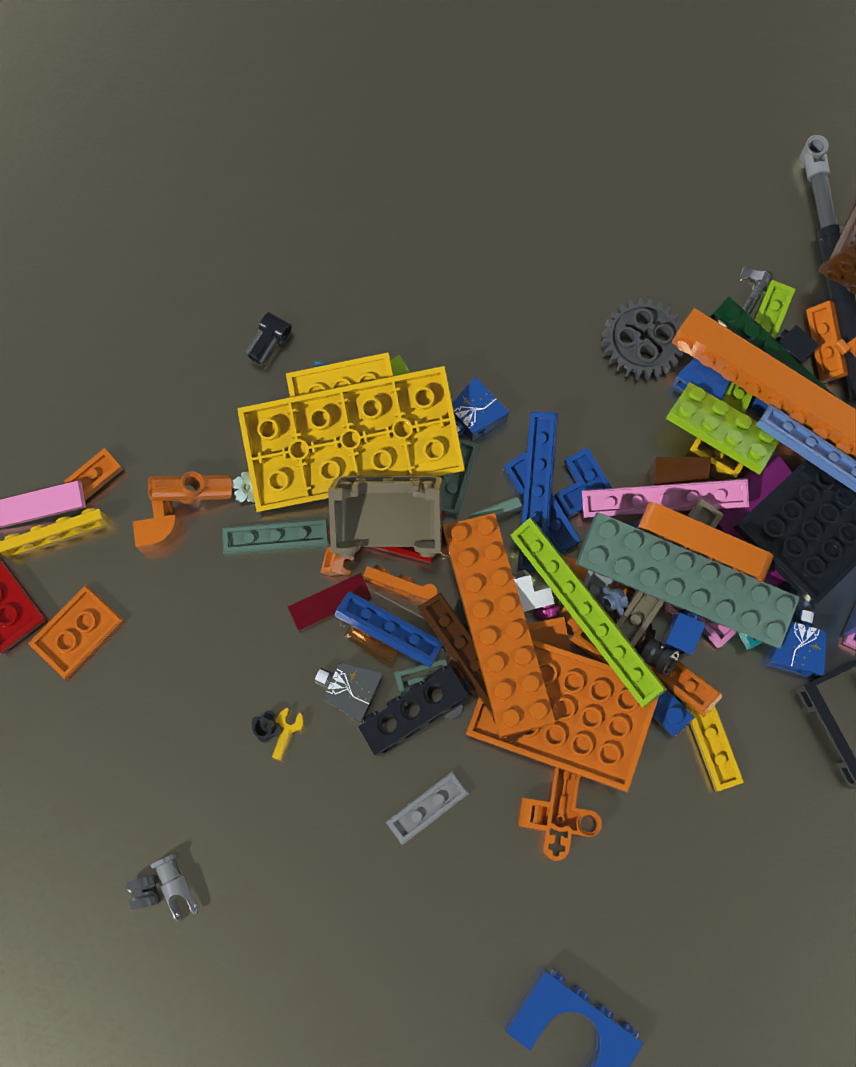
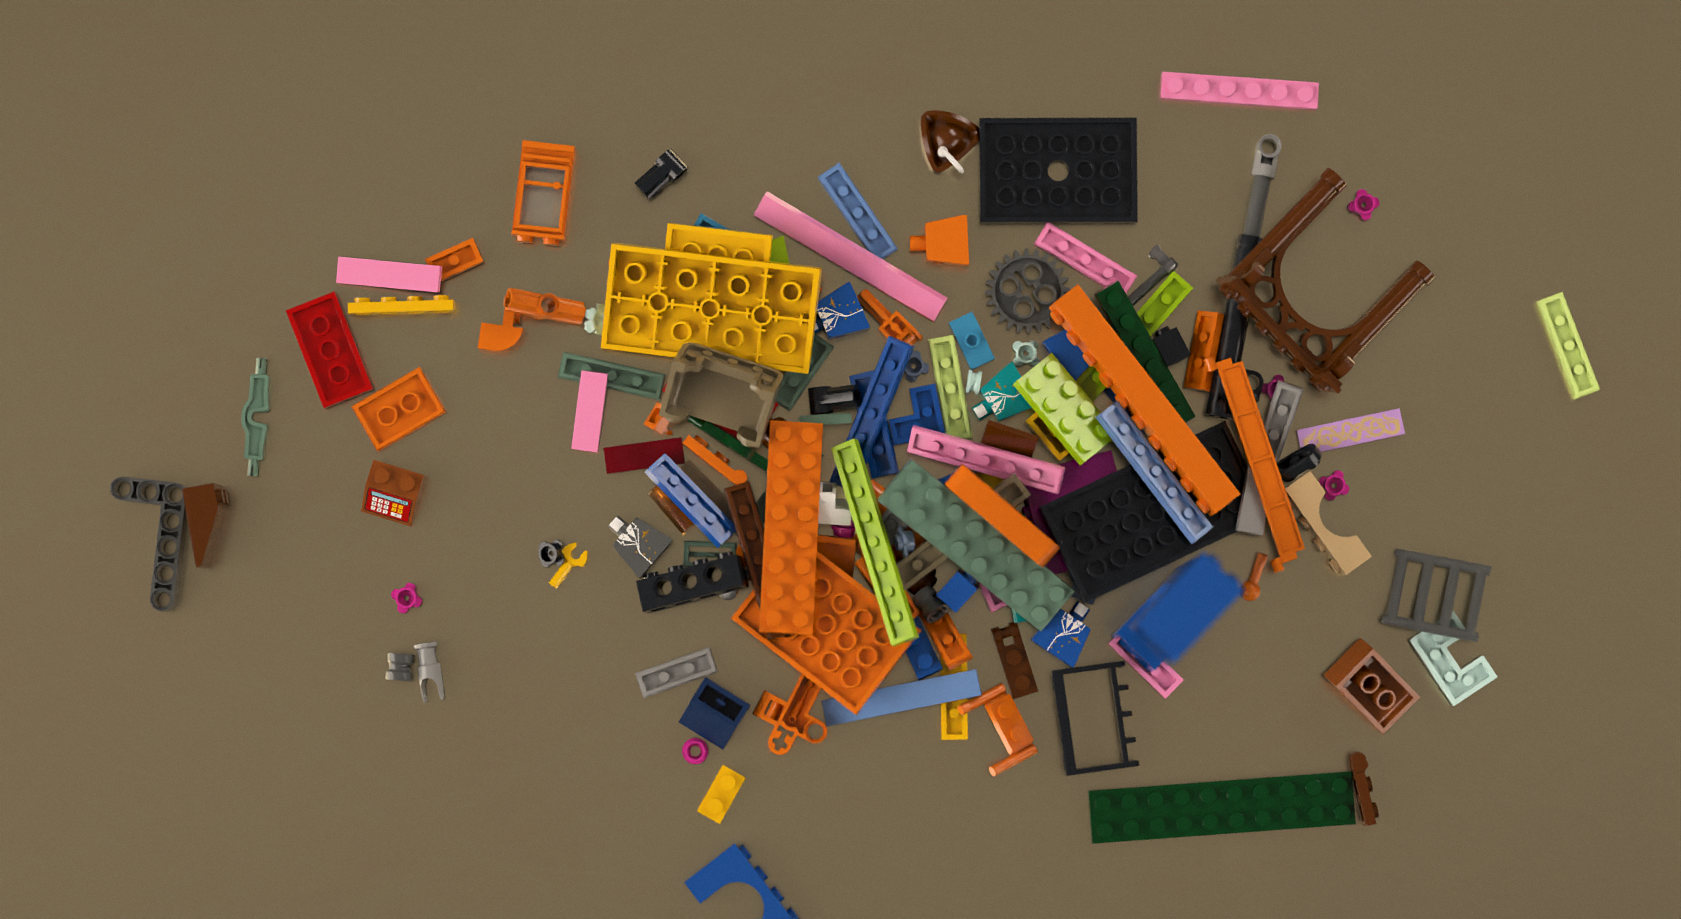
camera: 10 degrees right, 10 degrees up
none -> dark orange slope [361,460,427,527]
none -> dark pink plate [391,583,422,613]
none -> orange door [511,140,576,246]
none -> bright pink tile [571,370,608,452]
none -> dark blue slope [678,677,751,750]
none -> dark pink plate [682,738,709,764]
none -> dark green piece [687,416,768,472]
none -> yellow plate [697,765,746,824]
none -> bright pink tile [754,191,947,321]
none -> black piece [808,385,862,415]
none -> medium blue tile [818,163,898,259]
none -> medium blue tile [821,669,982,726]
none -> orange connector [857,289,923,345]
none -> sand blue plate [904,351,929,382]
none -> orange torso [910,215,969,267]
none -> reddish brown hat [921,110,980,173]
none -> yellowish green tile [928,335,973,440]
none -> dark azure plate [948,312,995,370]
none -> orange plate [957,683,1038,776]
none -> light aqua bush [965,370,982,395]
none -> teal torso [972,362,1033,422]
none -> black plate [979,118,1138,224]
none -> reddish brown plate [991,622,1038,699]
none -> light aqua plate [1012,340,1039,367]
none -> bright pink tile [1034,223,1137,294]
none -> bright pink plate [1160,72,1319,110]

